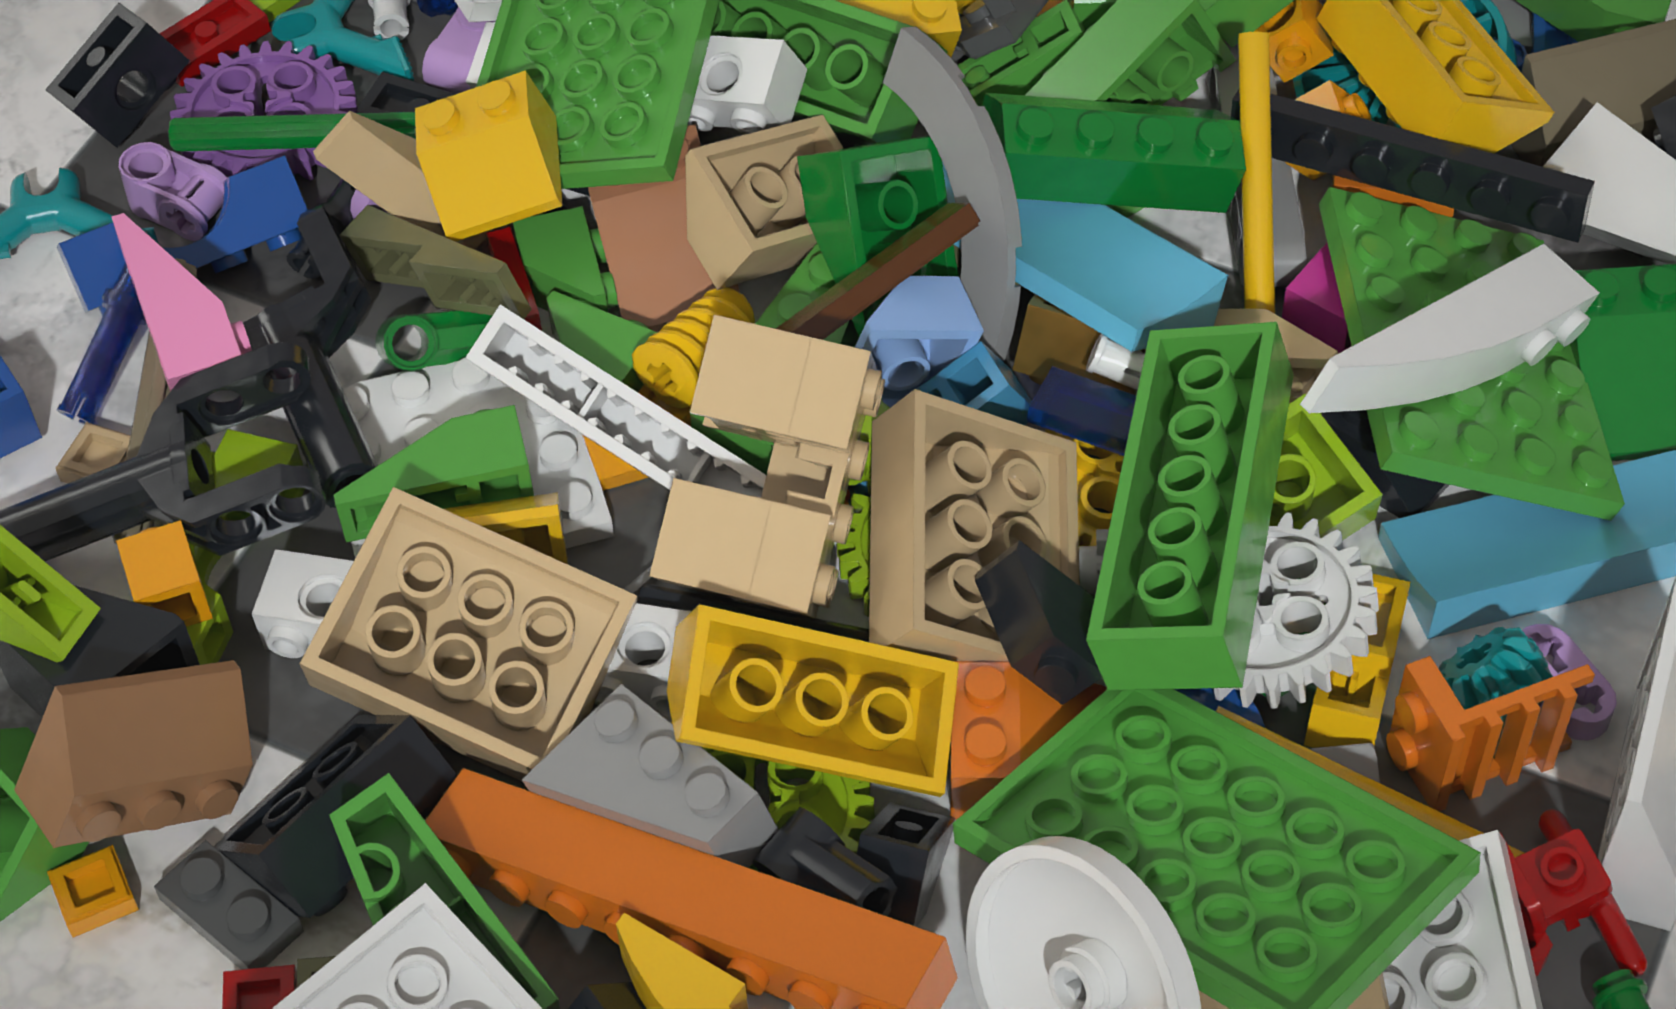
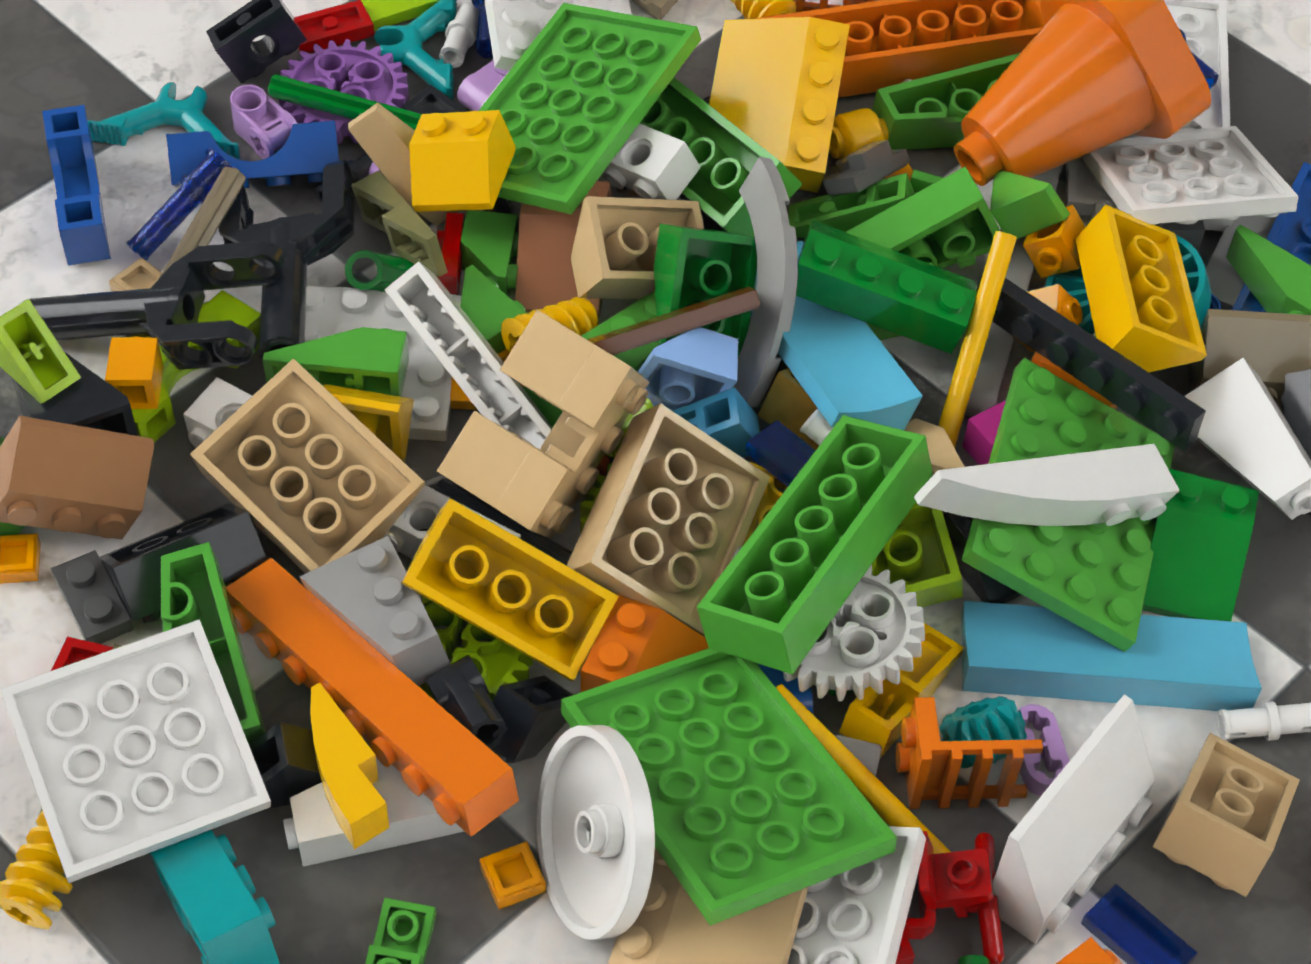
camera: 15 degrees right, 0 degrees up
bright pink slope [111,213,252,392] -> none
black slope [975,540,1102,705] -> none

